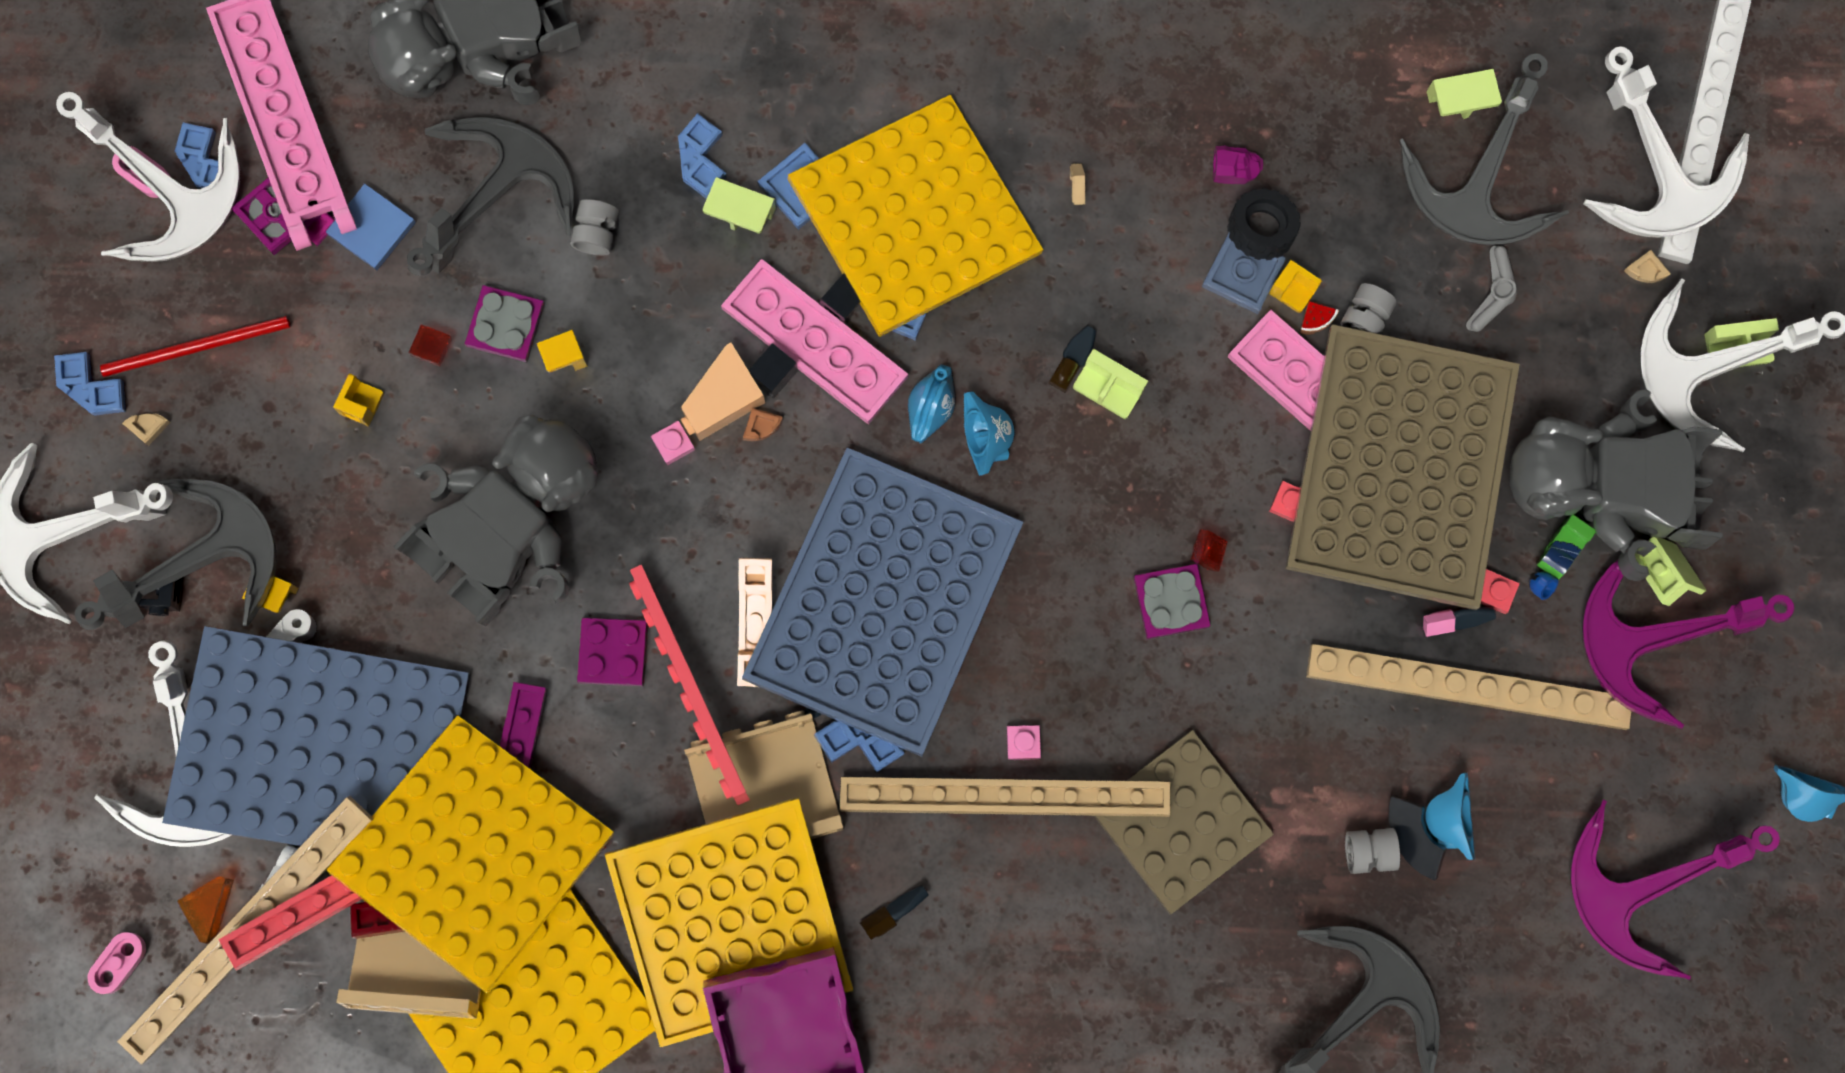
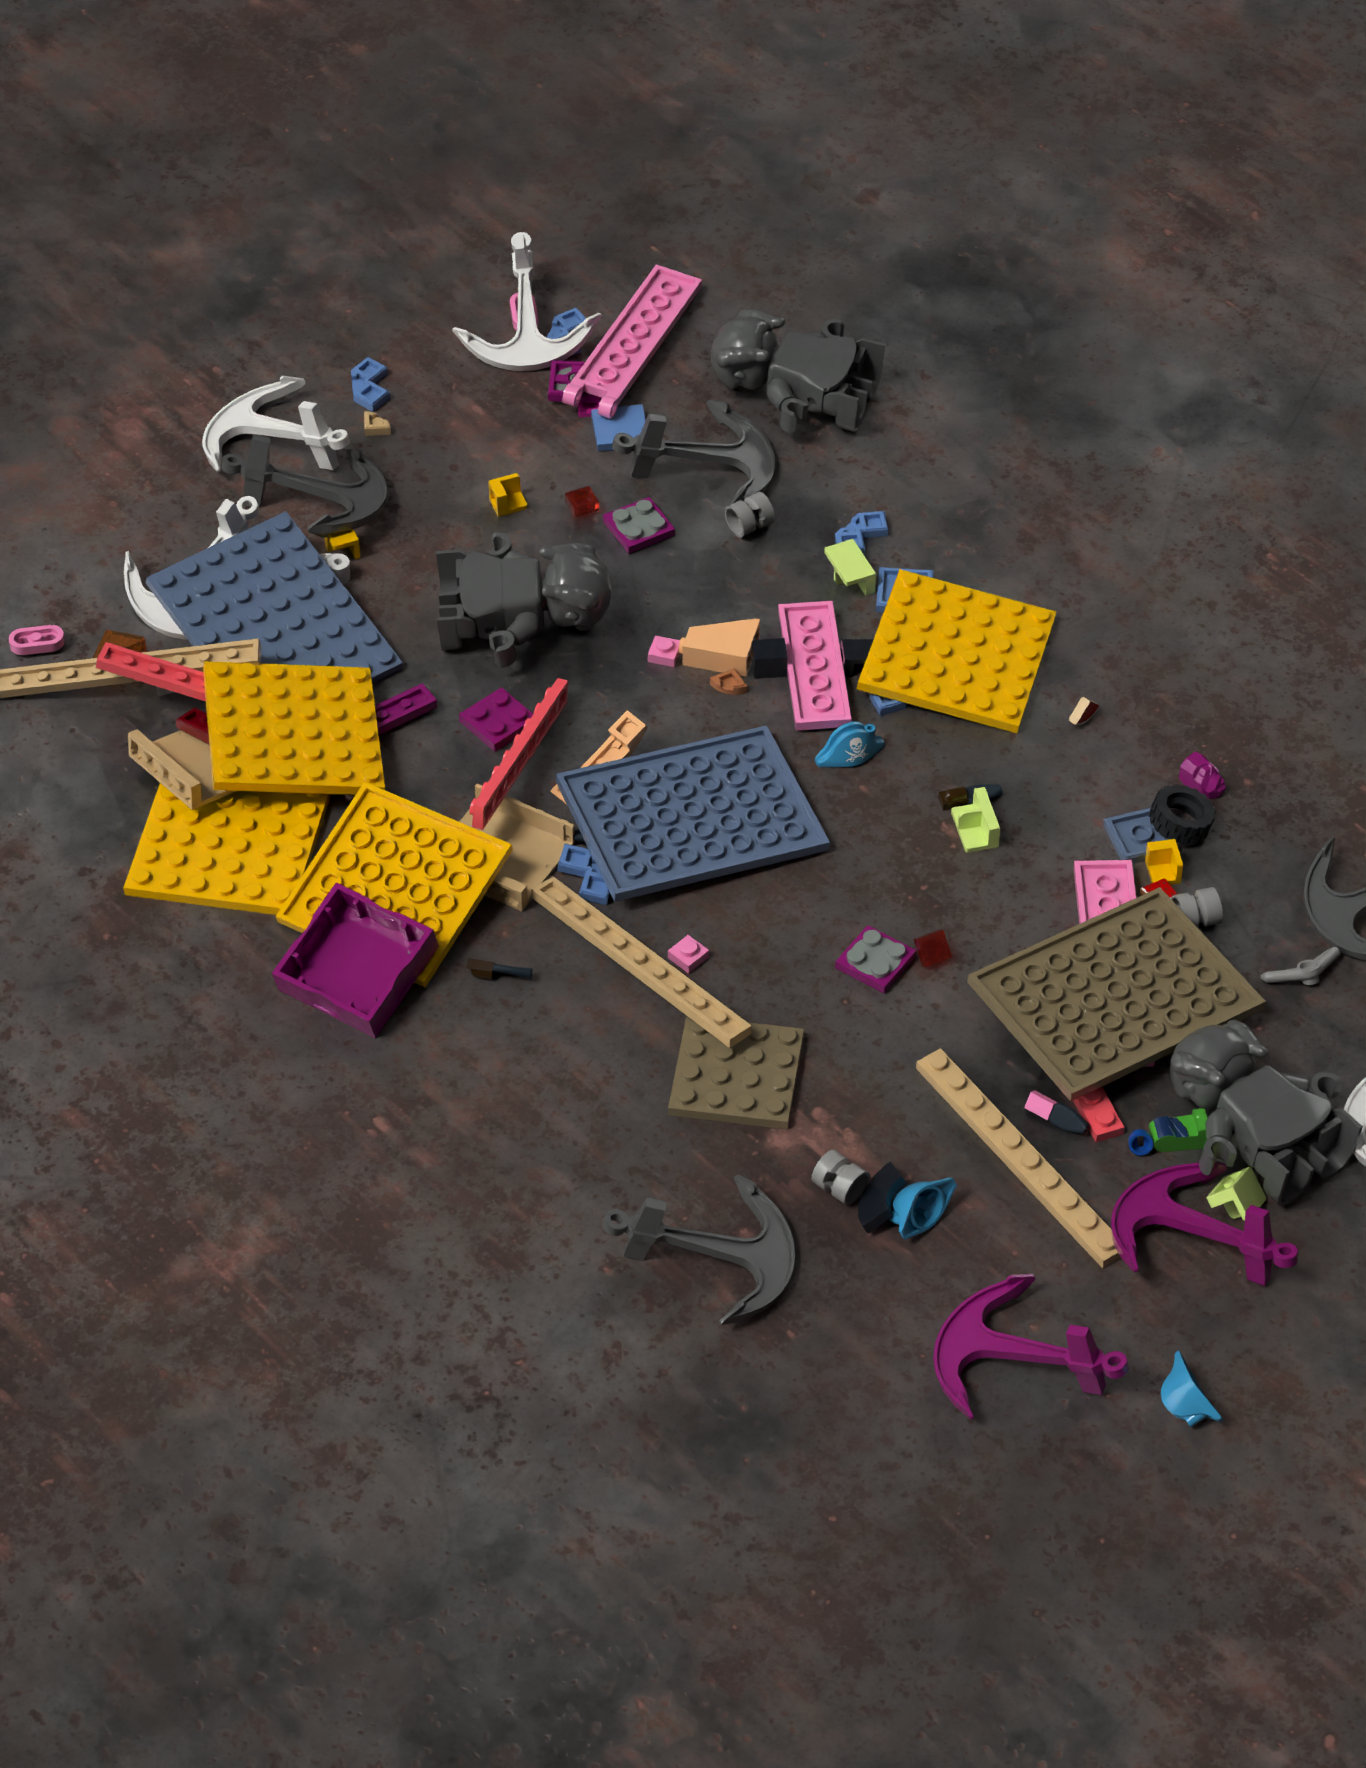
camera: 50 degrees right, 30 degrees down
red piece [100,316,290,377] -> none
black bracket [139,577,184,616] -> none
yellow panel [536,330,587,373] -> none
dark azure hat [964,392,1014,476] -> none

